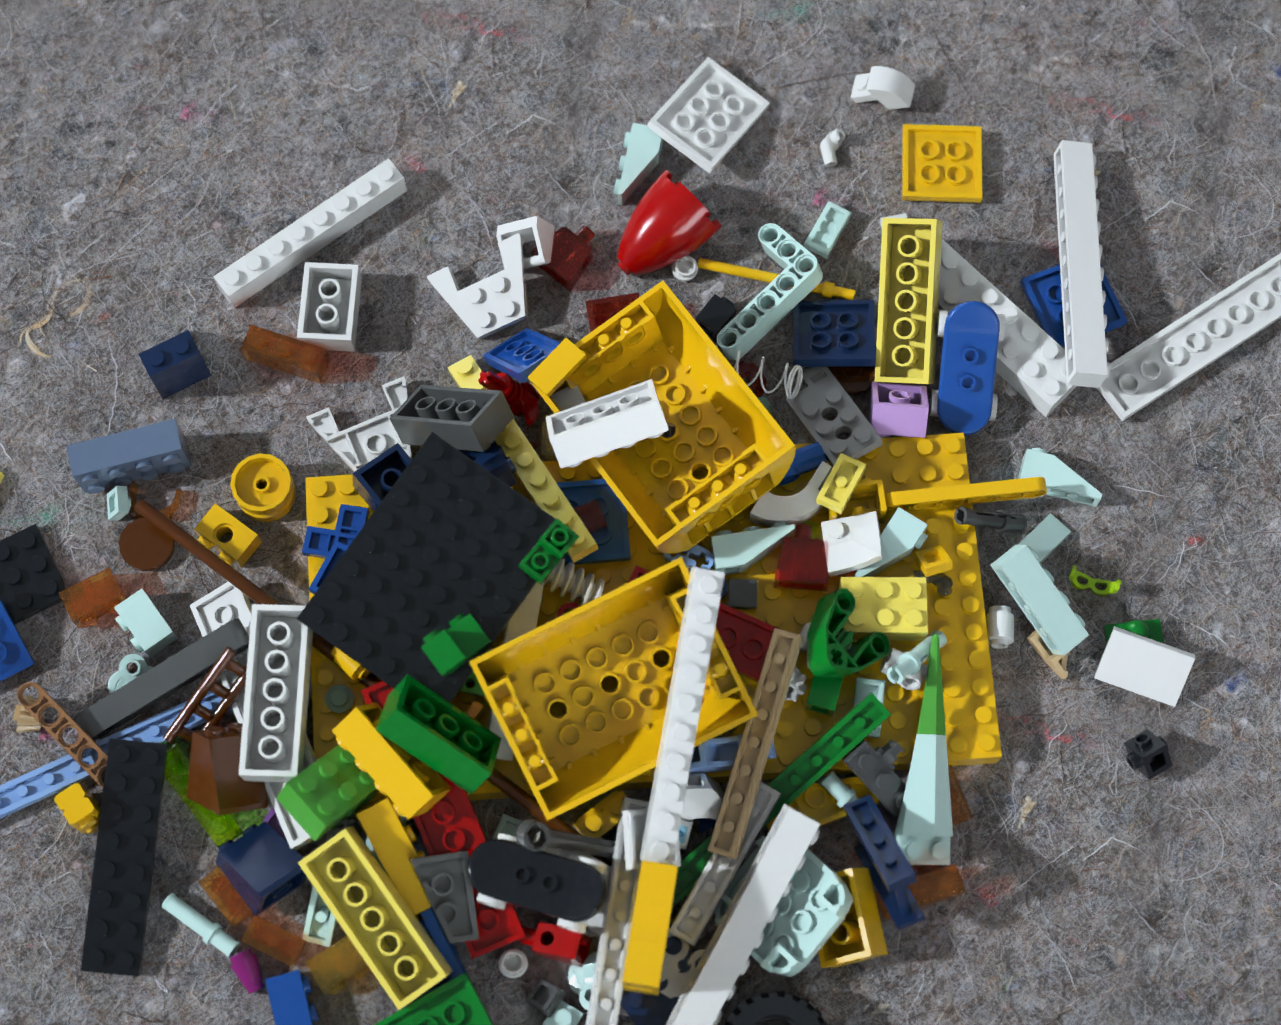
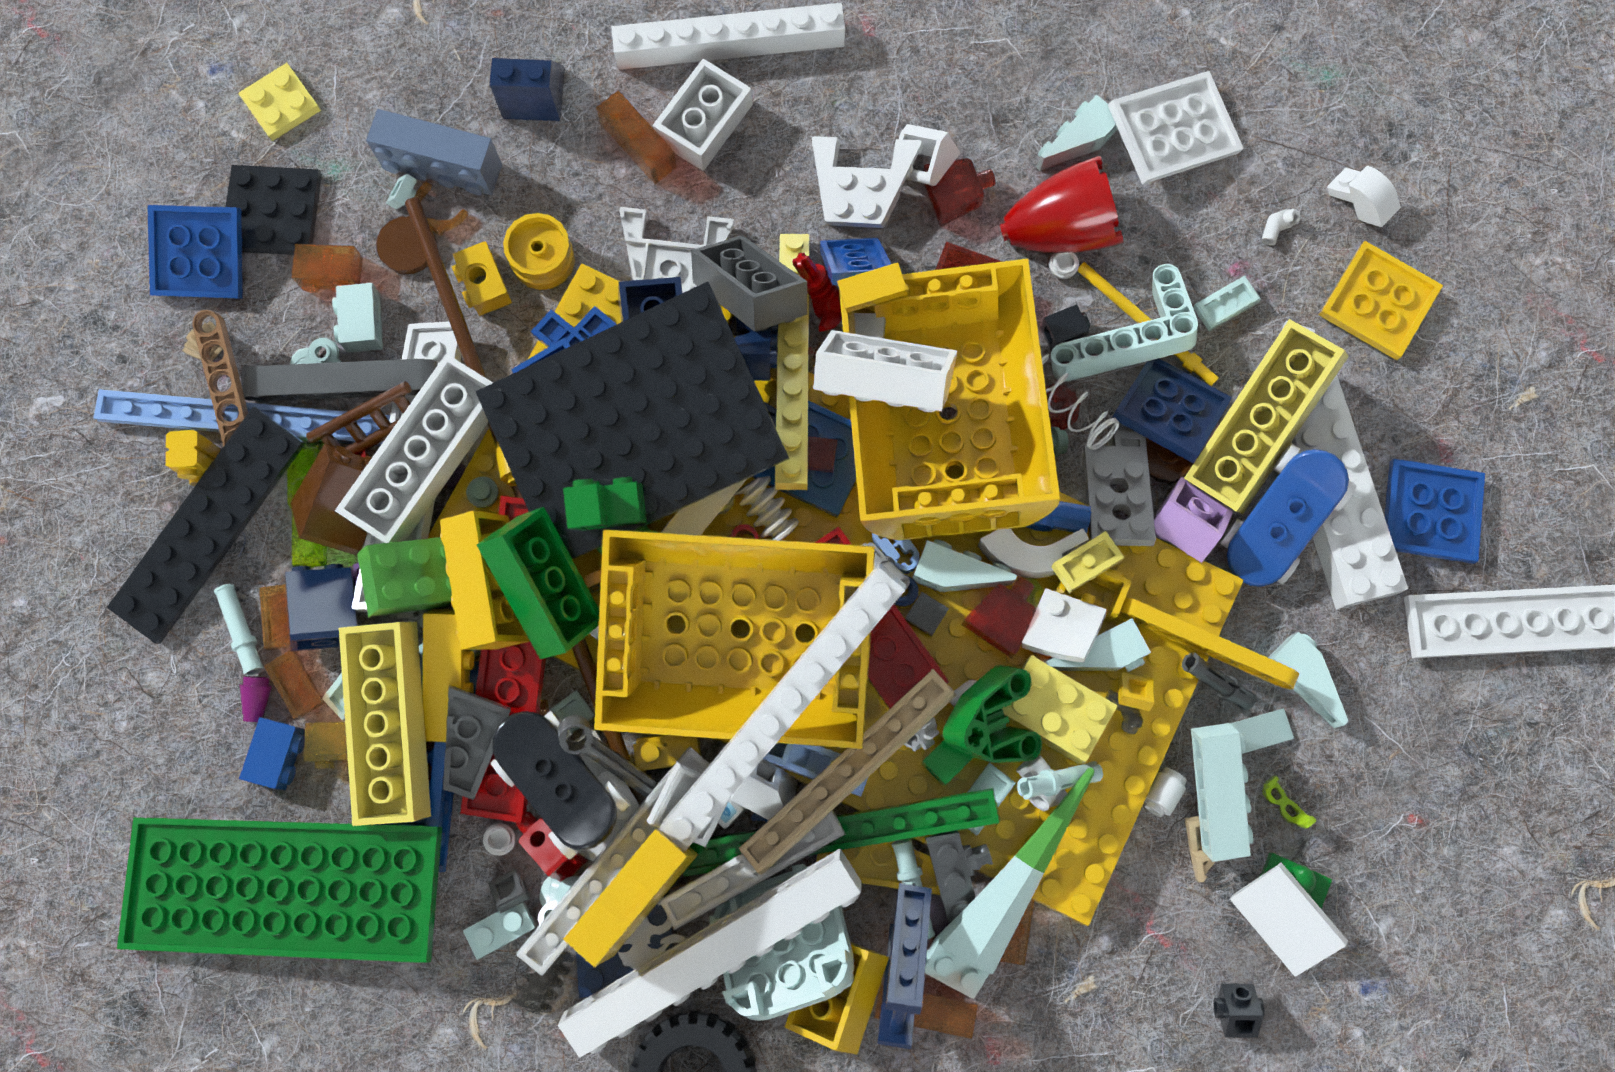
camera: 30 degrees right, 5 degrees up
green slope [518,518,579,585] -> none
white brick [1054,140,1110,388] -> none

